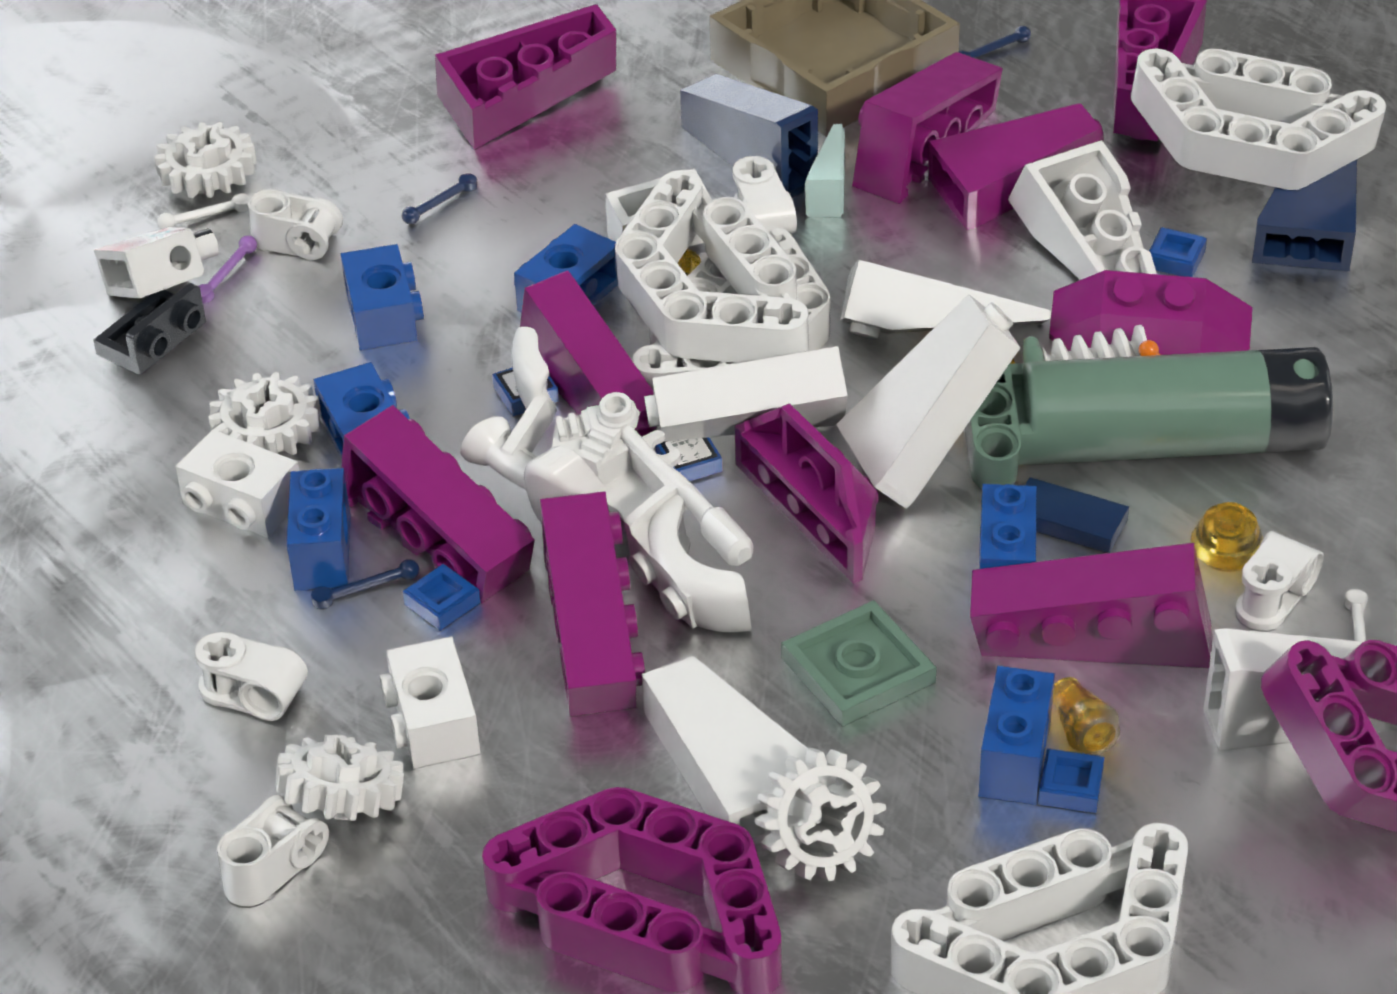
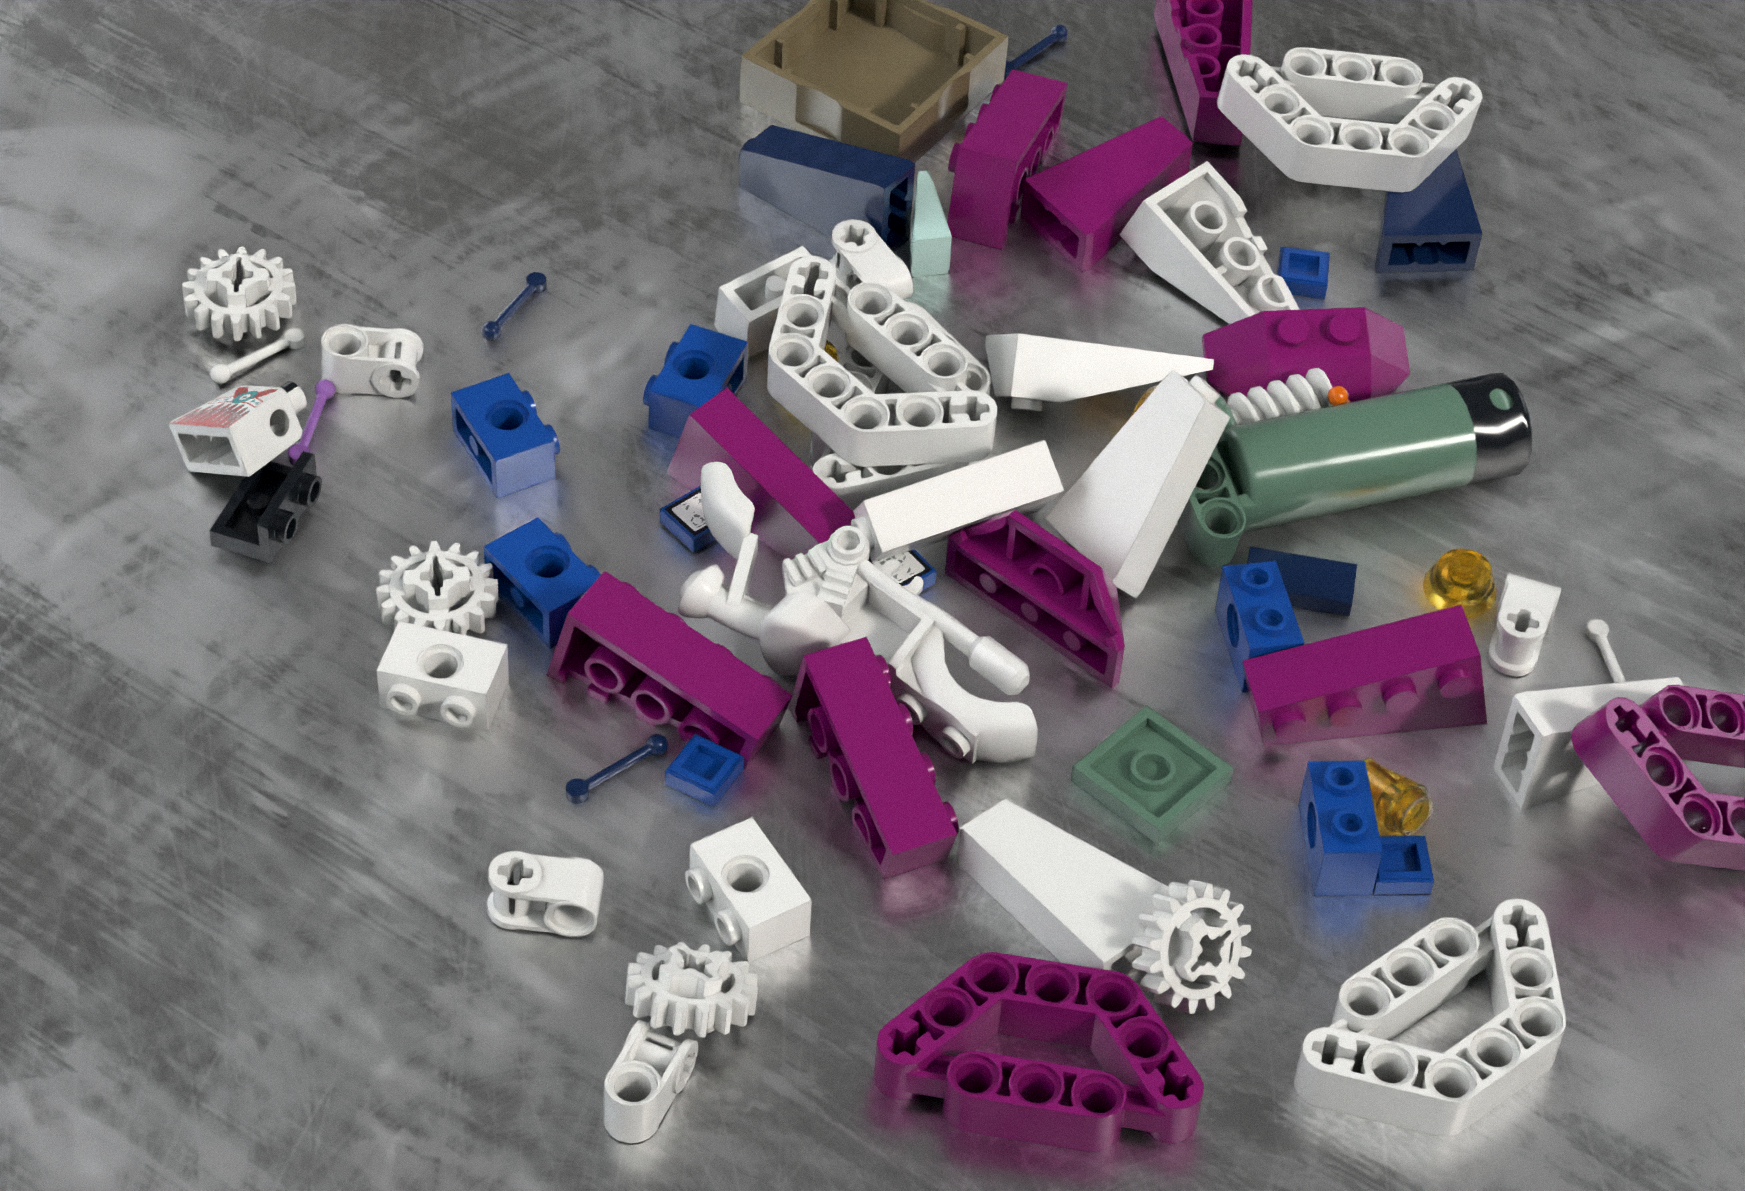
camera: 20 degrees left, 5 degrees up
blue brick [286,468,351,591] -> none
magenta wedge [435,4,616,150] -> none

